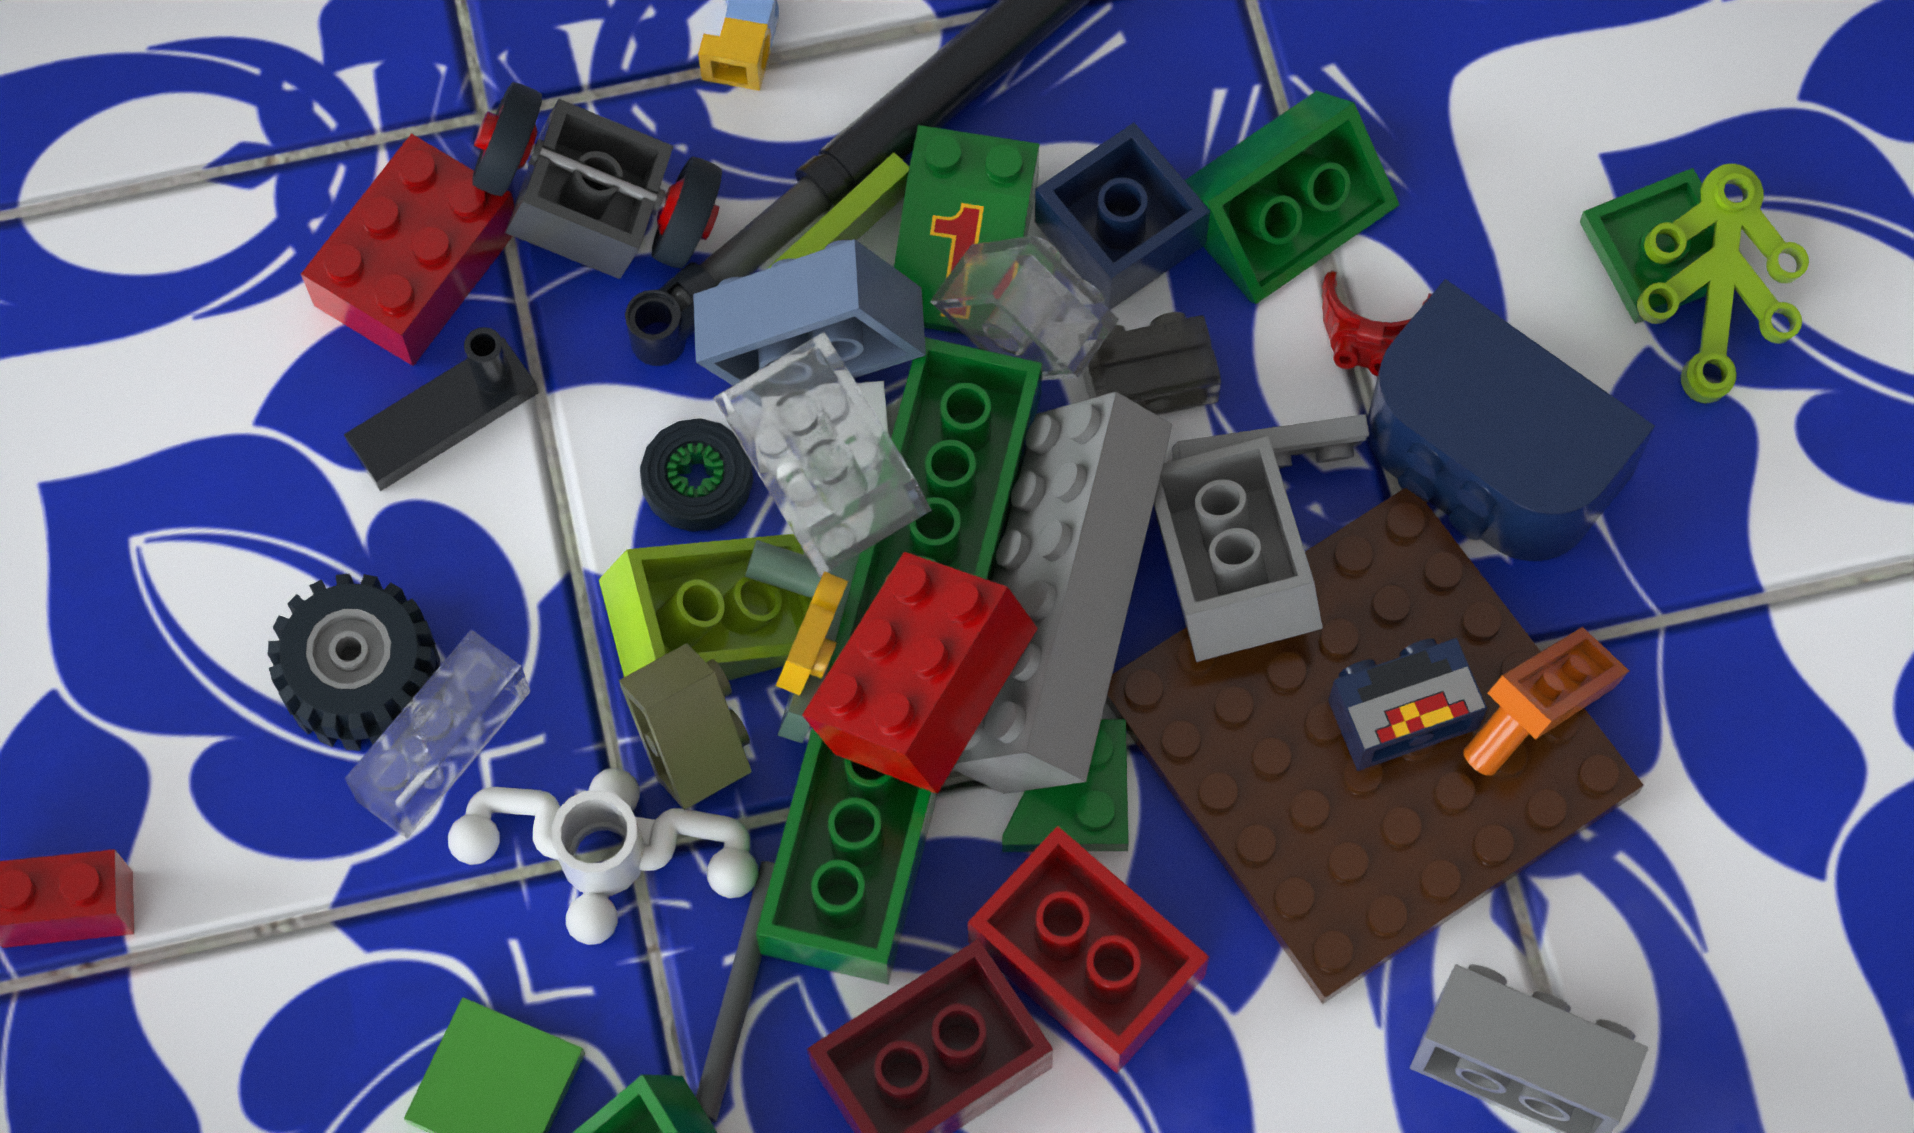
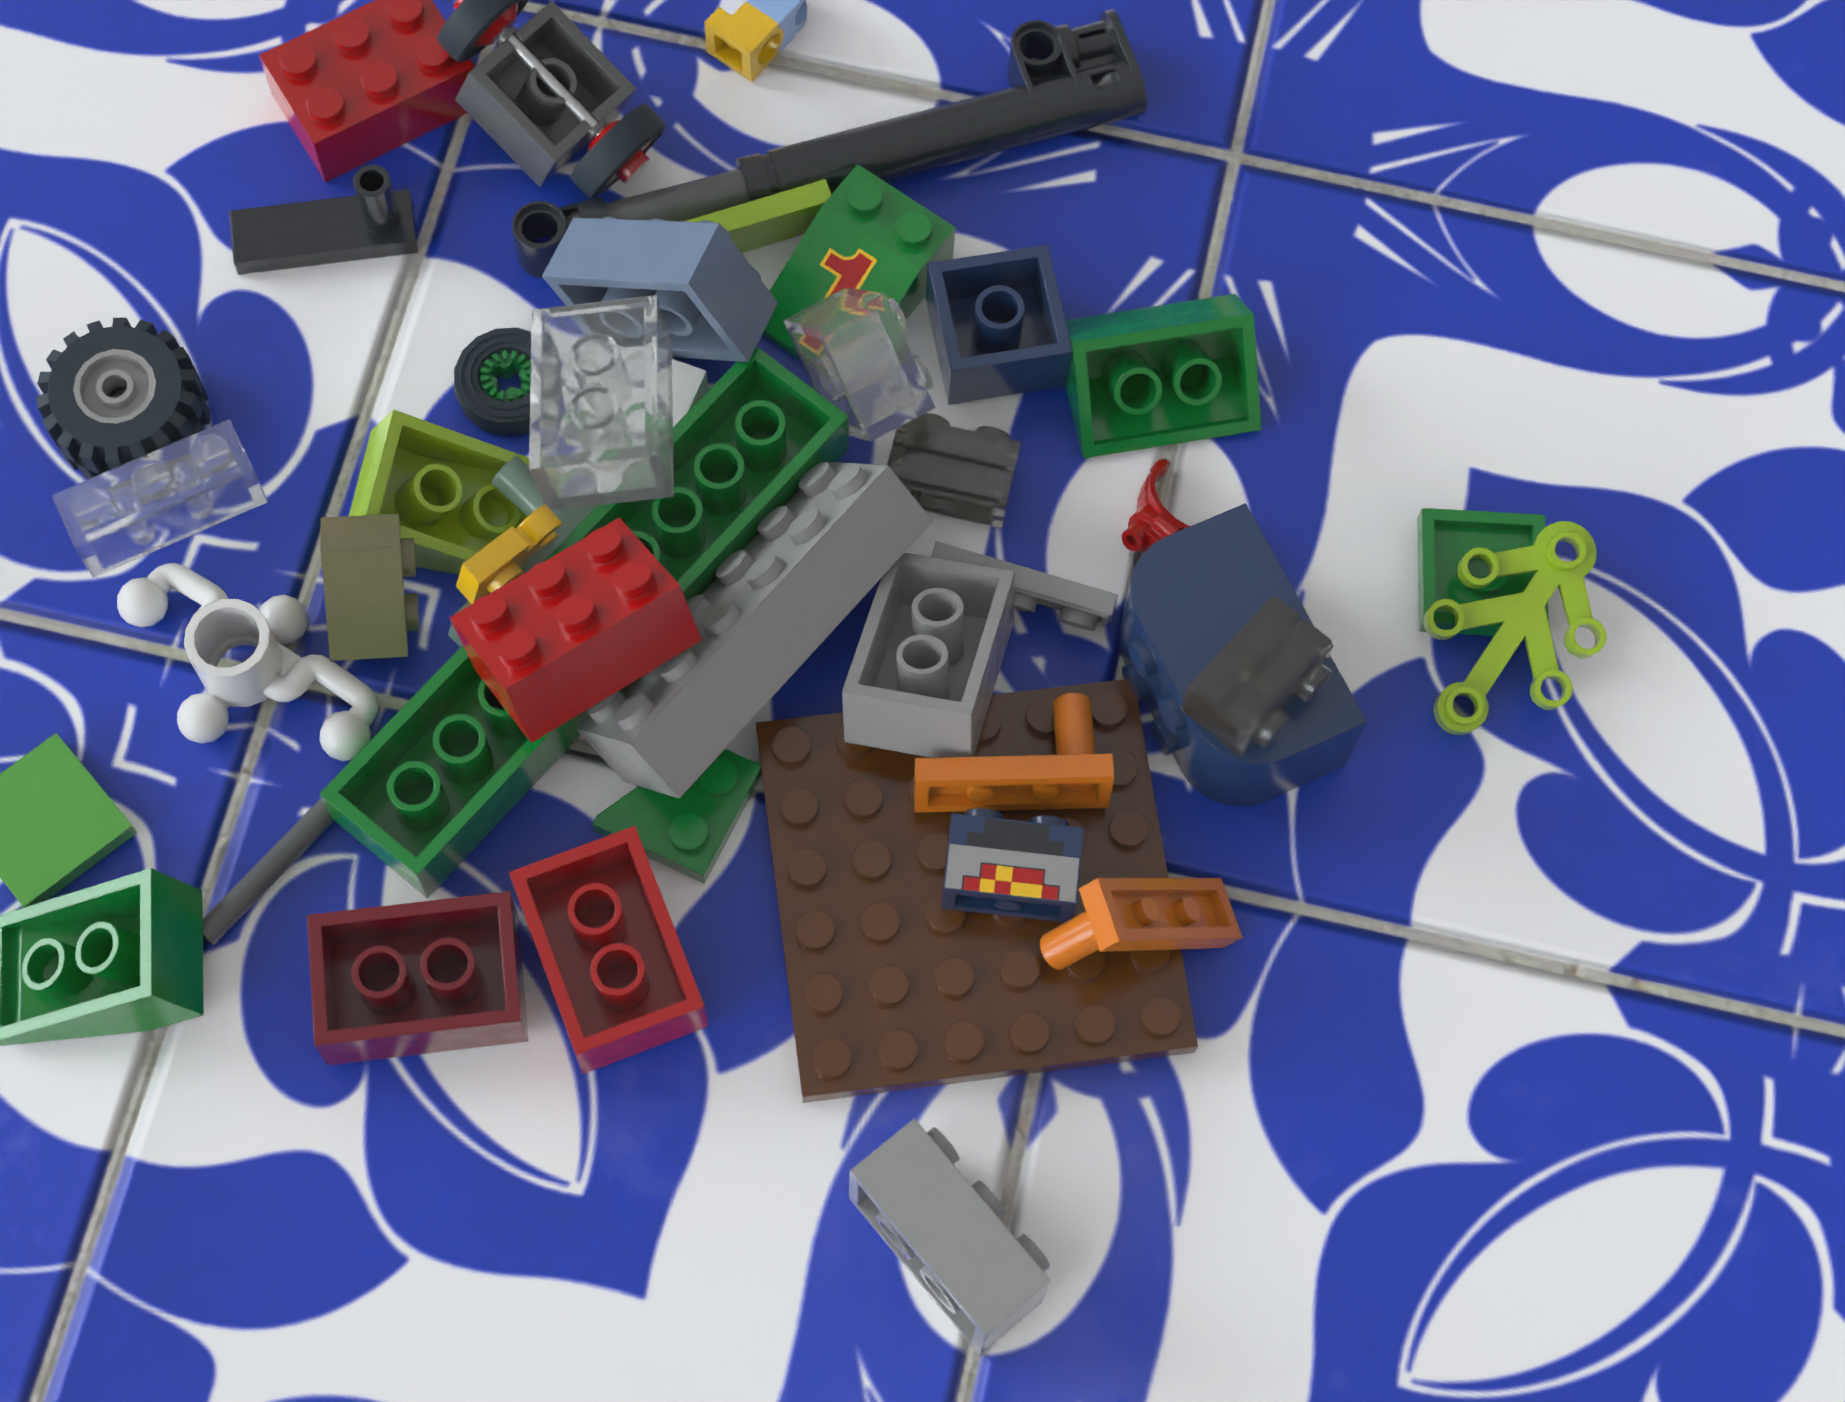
camera: 20 degrees right, 0 degrees up
none -> orange piece [914,693,1114,813]
none -> clear smoke brick [1181,596,1334,757]

